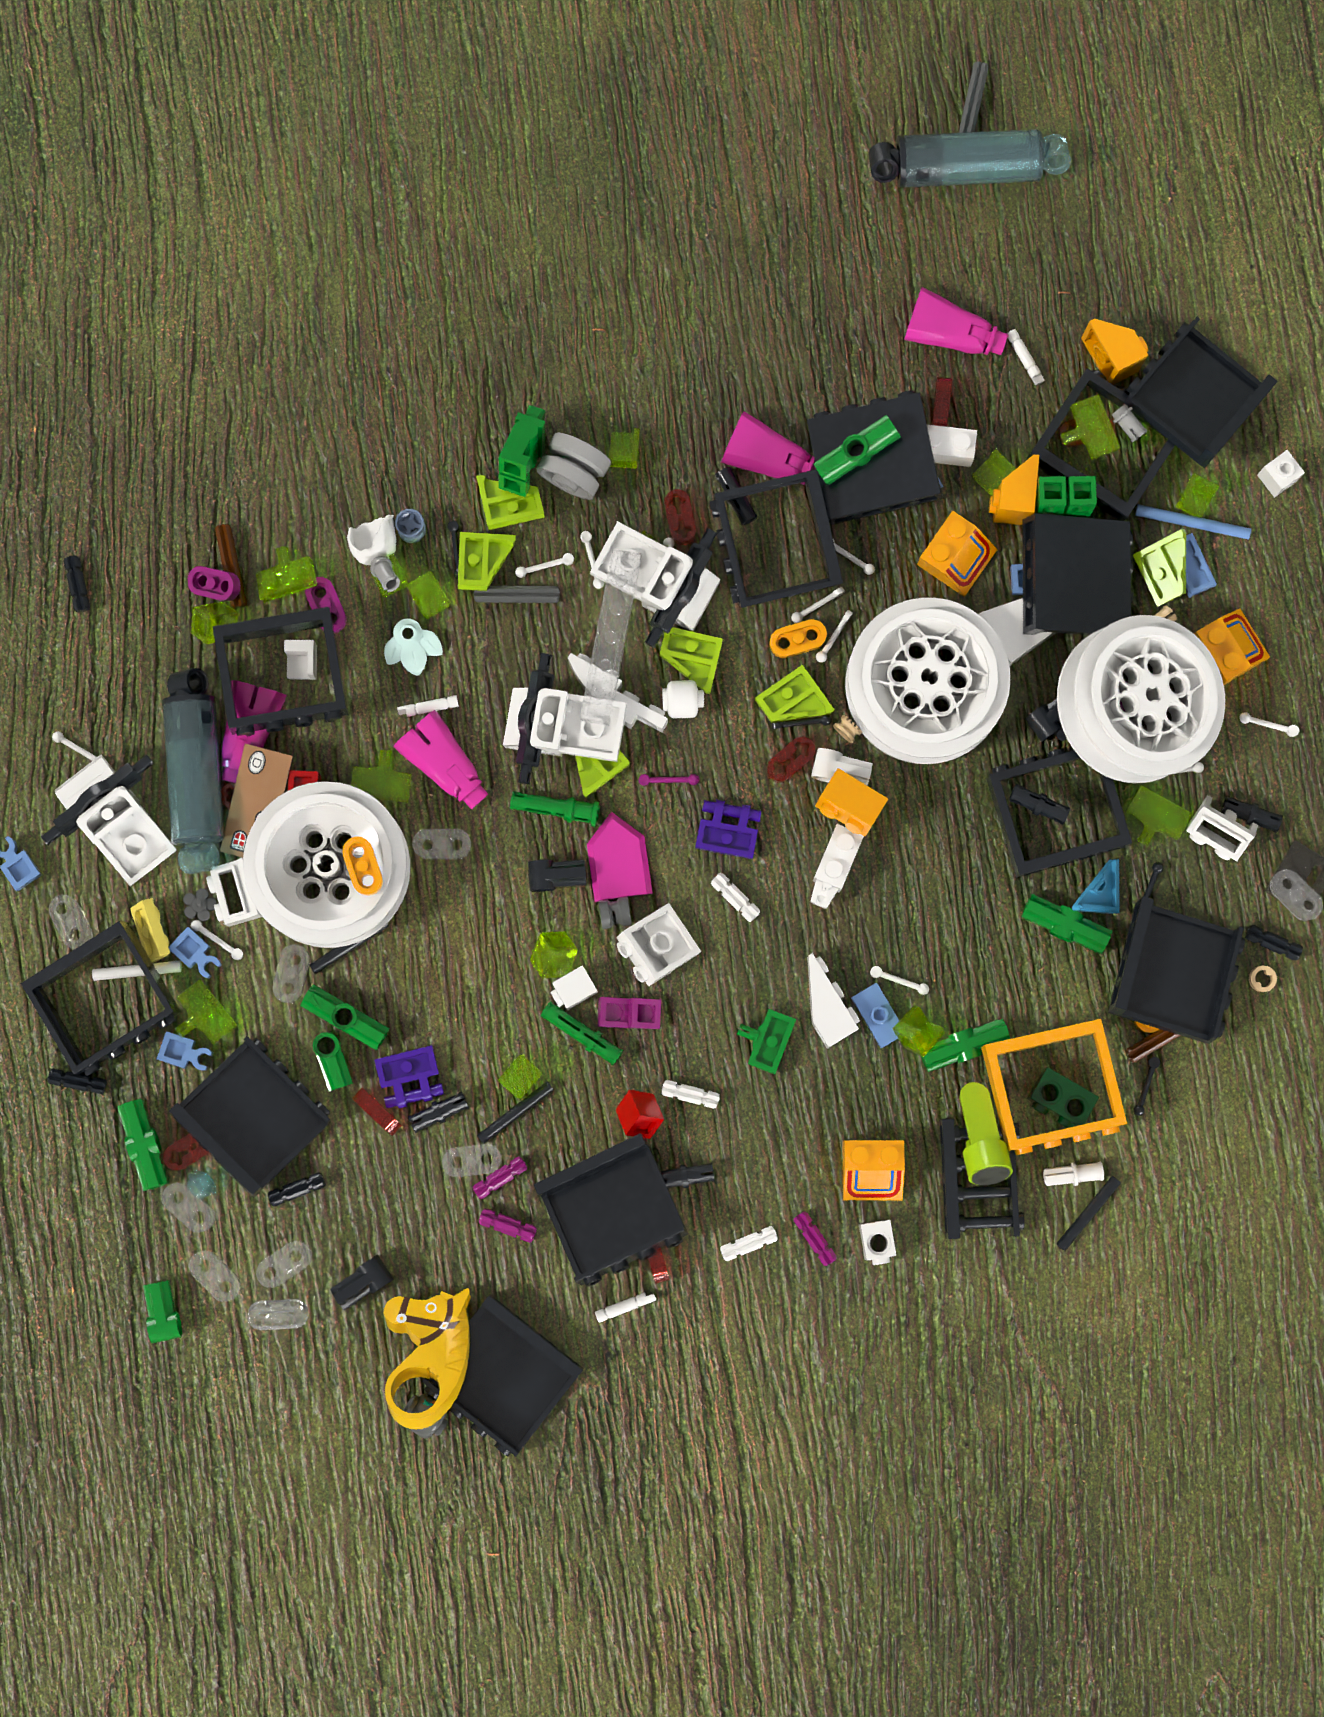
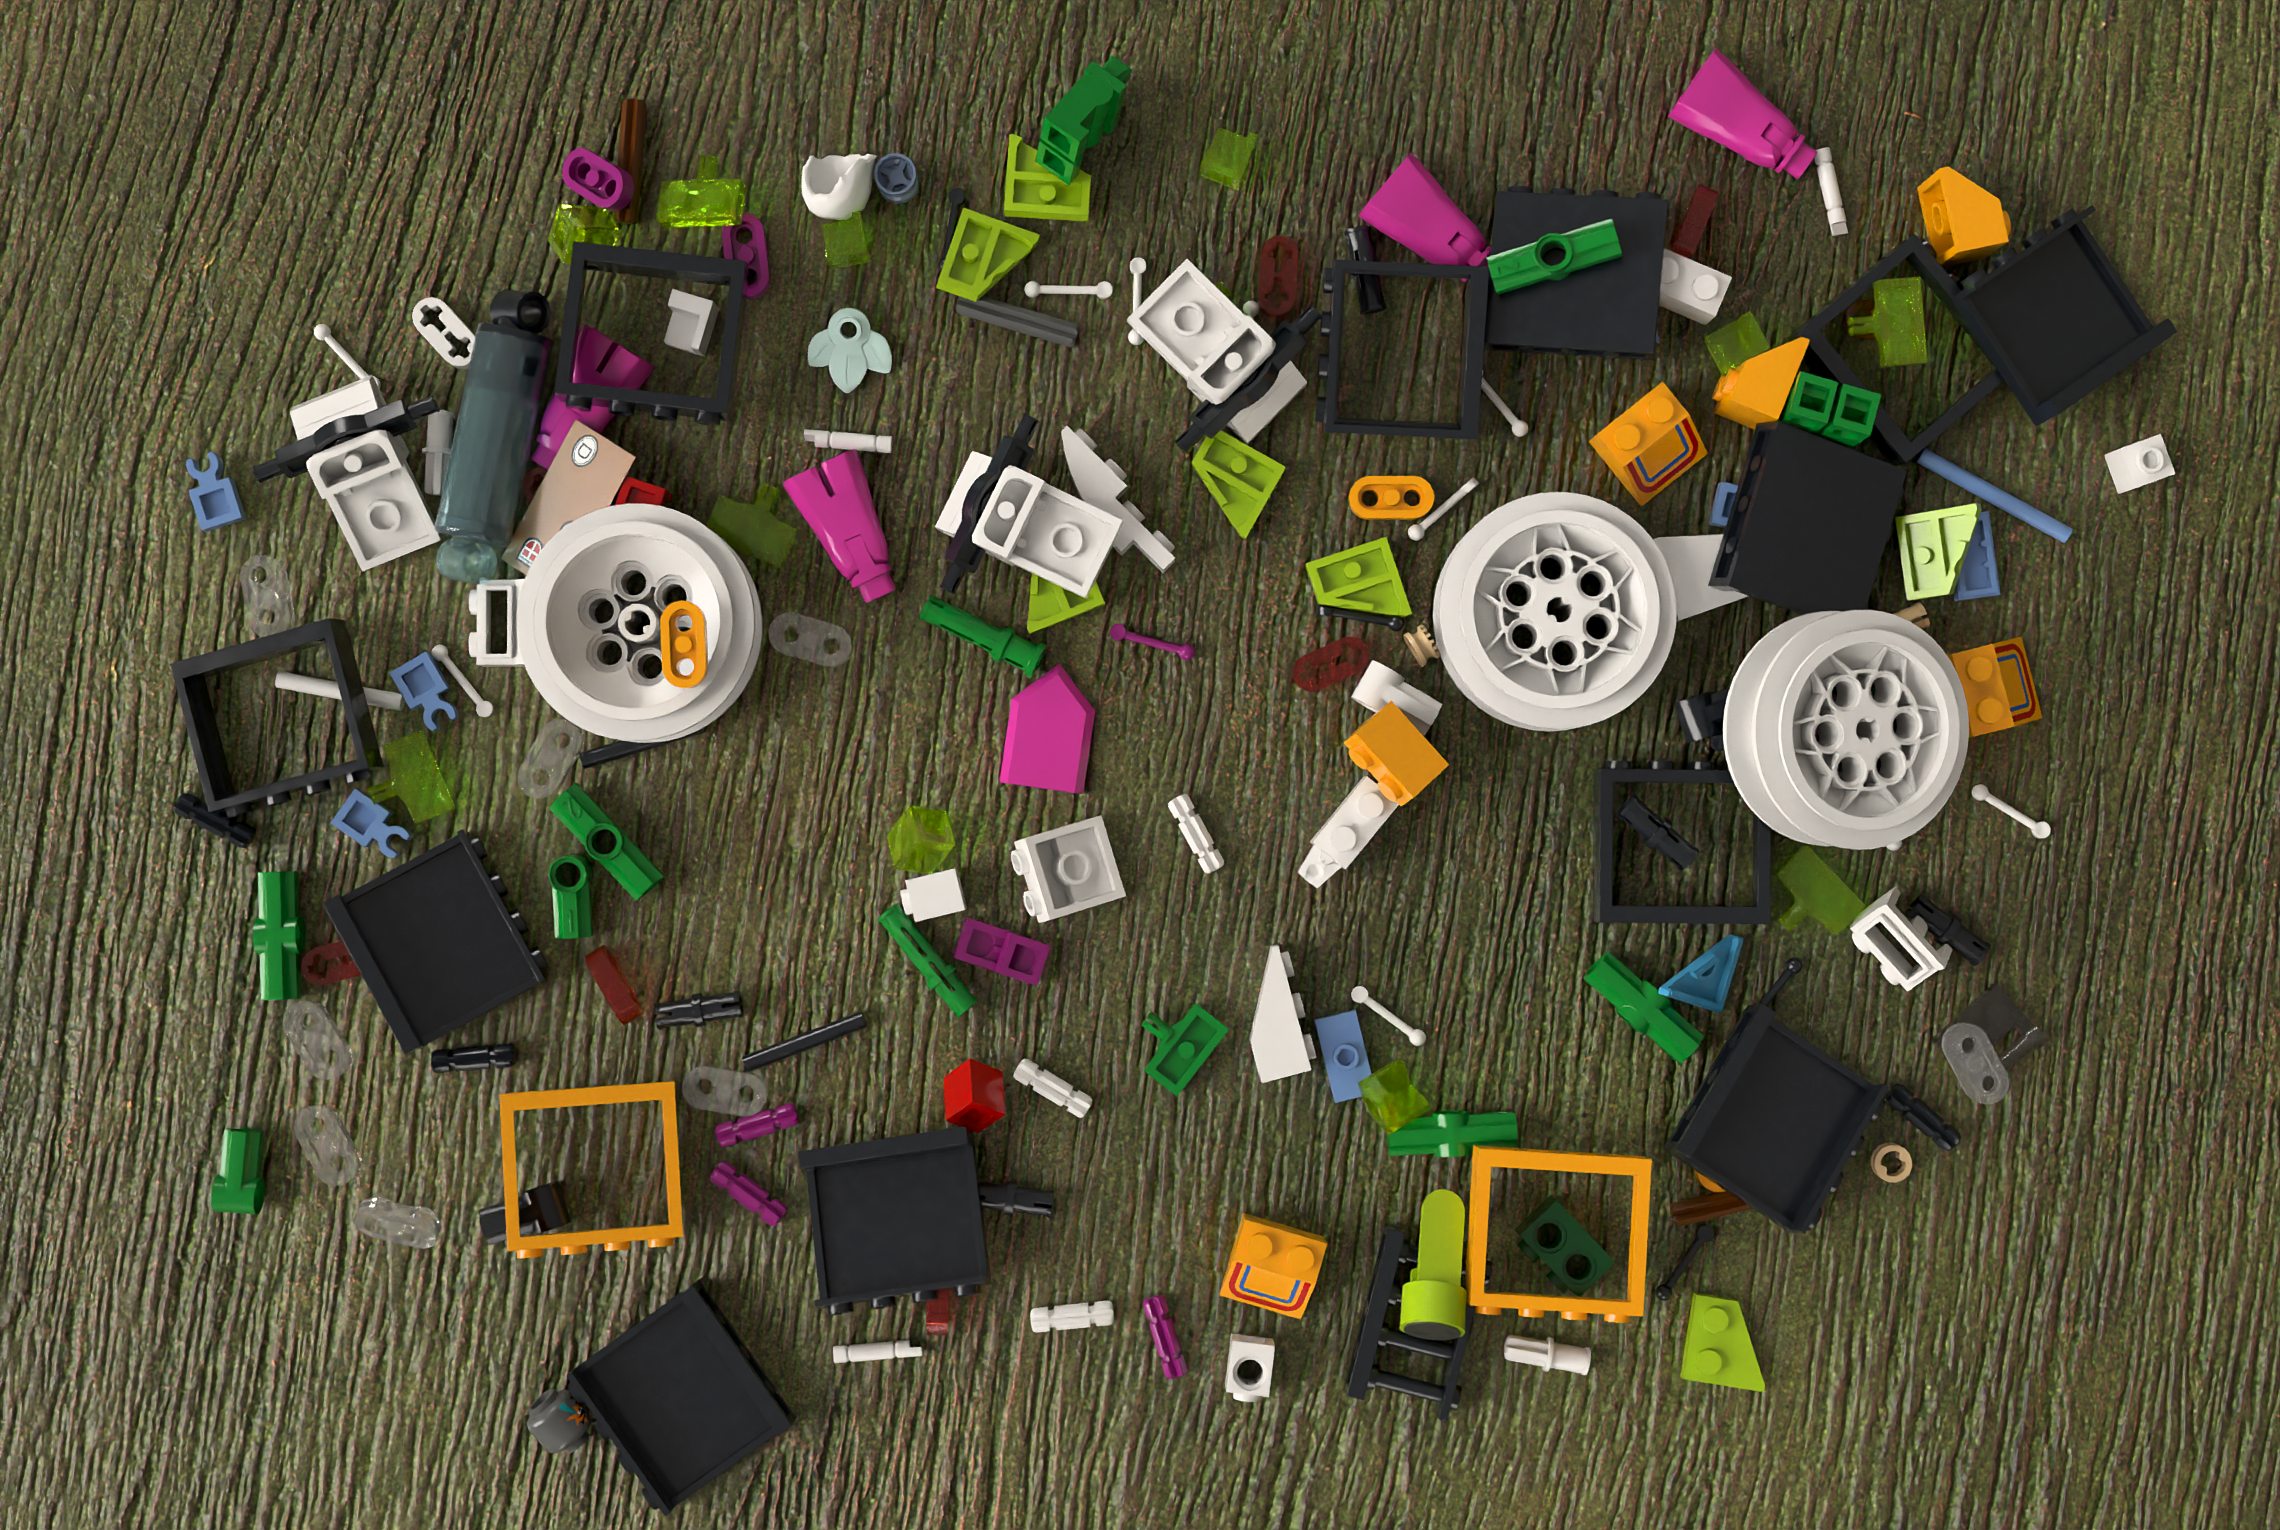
camera: 10 degrees right, 5 degrees up
black axle [63,556,90,613] -> none
light yellow plate [130,898,170,962] -> none
dark grey plant [183,888,217,922] -> none
clear light blue plate [186,1170,216,1199] -> none
clear plate [256,1241,312,1288] -> none
light grey pin [370,556,400,592] -> none
dark purple plate [375,1045,444,1109] -> none
yellow animal [384,1288,471,1429] -> none
clear neon green panel [406,571,451,619] -> none
clear neon green panel [497,1054,542,1101] -> none
black piece [528,860,587,892] -> none
light grey wheel [536,432,611,500] -> none
clear tile [580,549,642,726] -> none
dark grey wheel [599,896,632,929] -> none
white head [662,680,704,719] -> none
dark purple plate [695,799,762,860] -> none
white hinge [791,587,845,623] -> none
black bar [1056,1176,1121,1252] -> none
light grey pin [1112,404,1148,442] -> none
clear neon green panel [1175,473,1219,518] -> none
none -> white beam [412,297,481,370]
none -> white axle [422,410,456,496]
none -> light orange window [499,1081,683,1258]
none -> lime wing [1680,1292,1765,1392]

